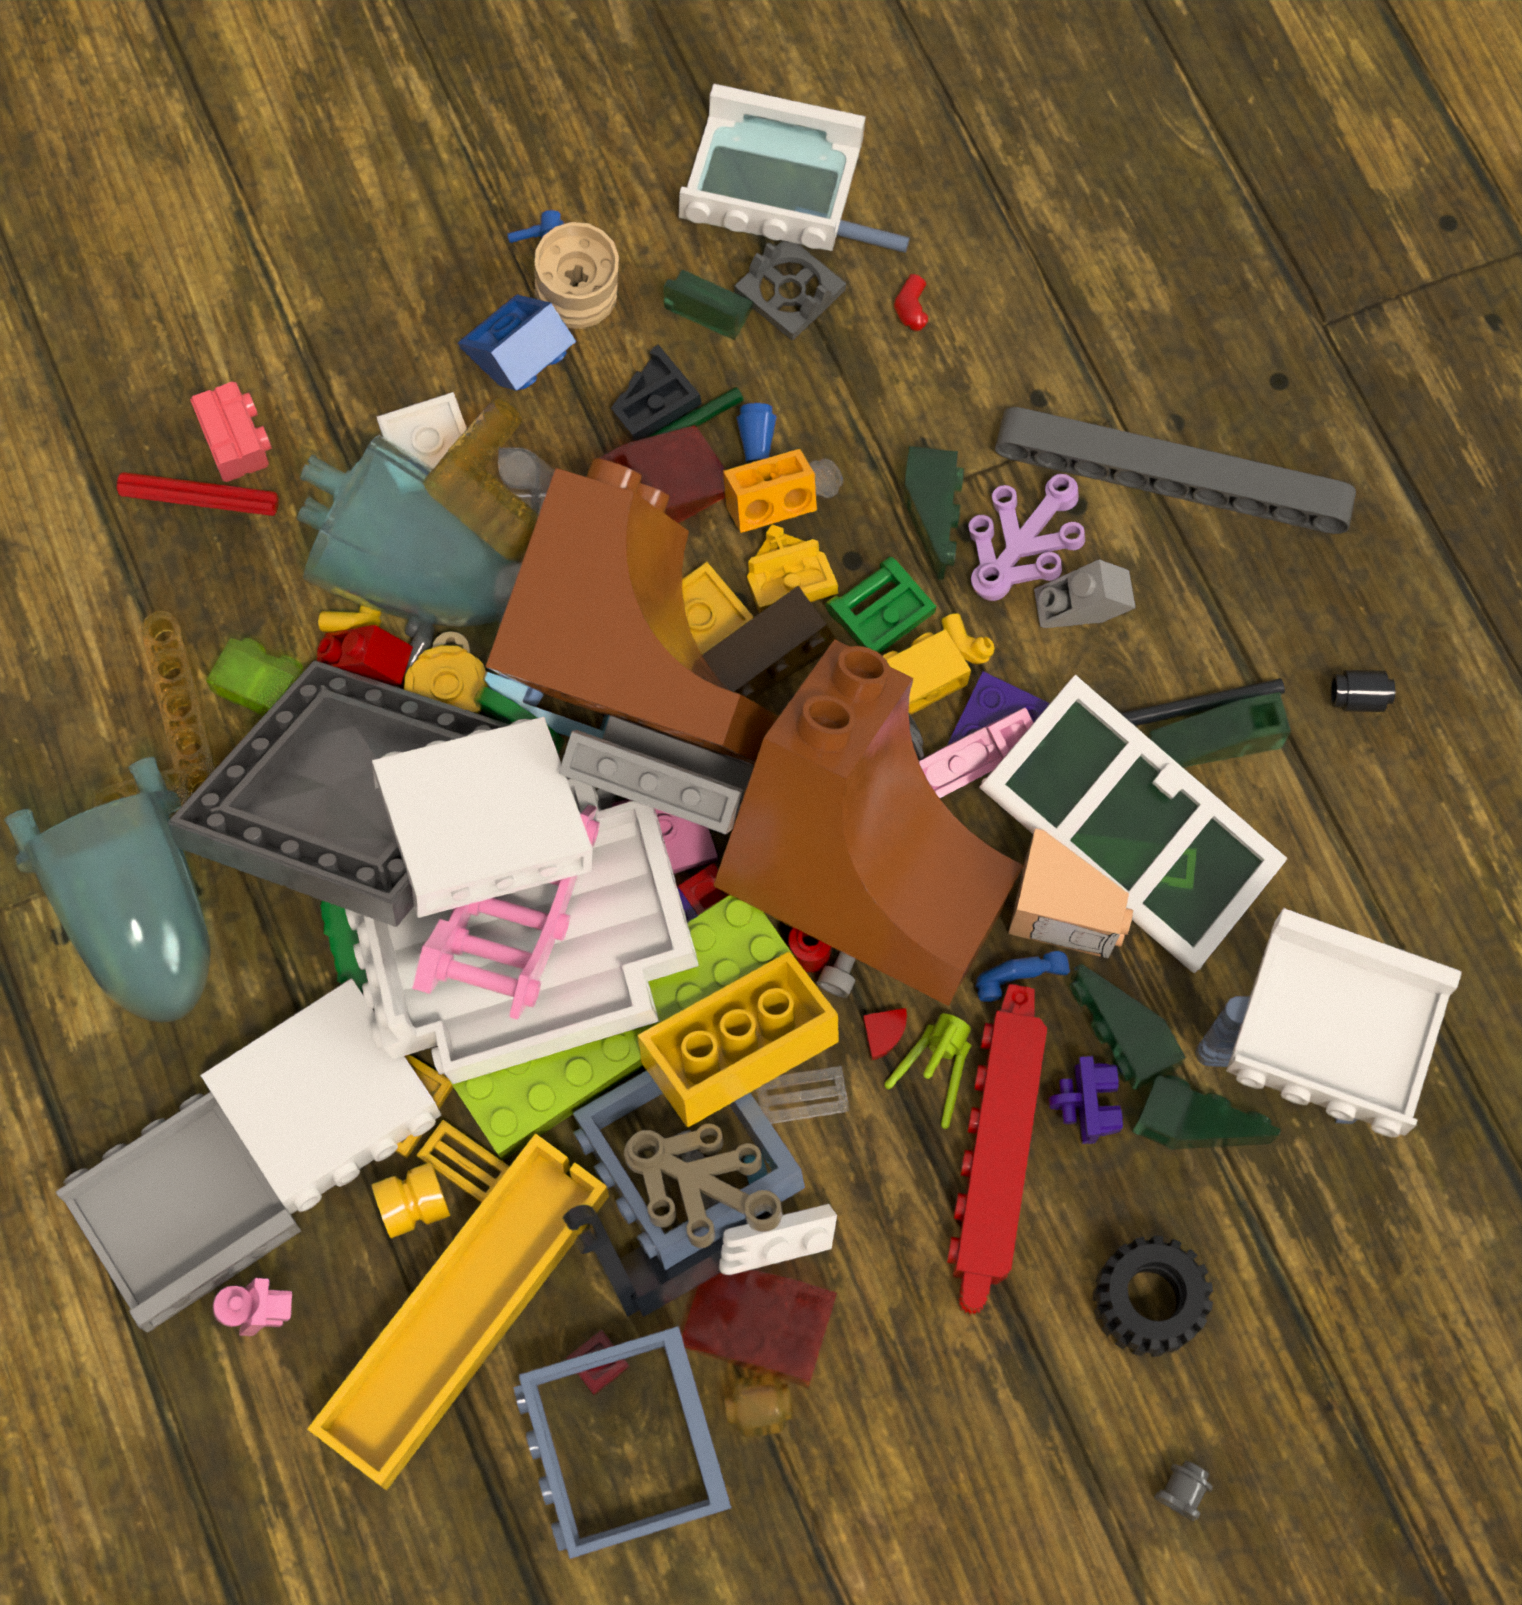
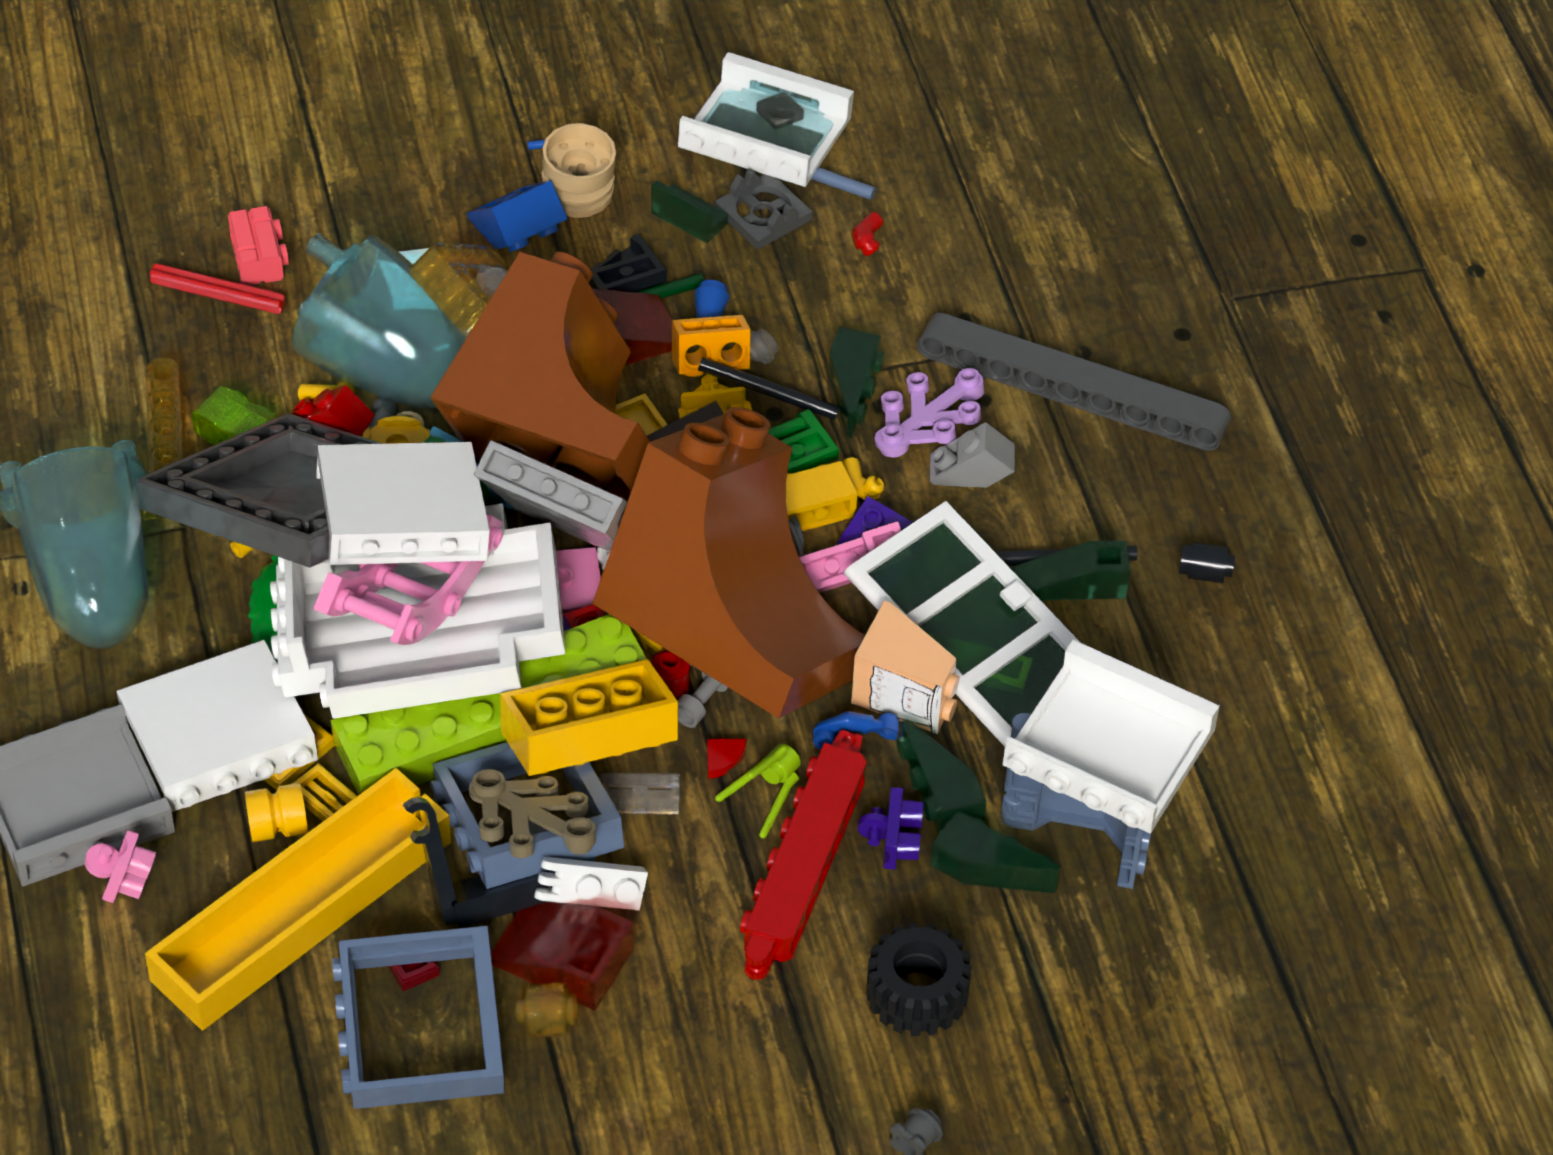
camera: 10 degrees right, 20 degrees down
none -> black bar [698,357,840,420]
none -> clear smoke tile [756,92,804,130]

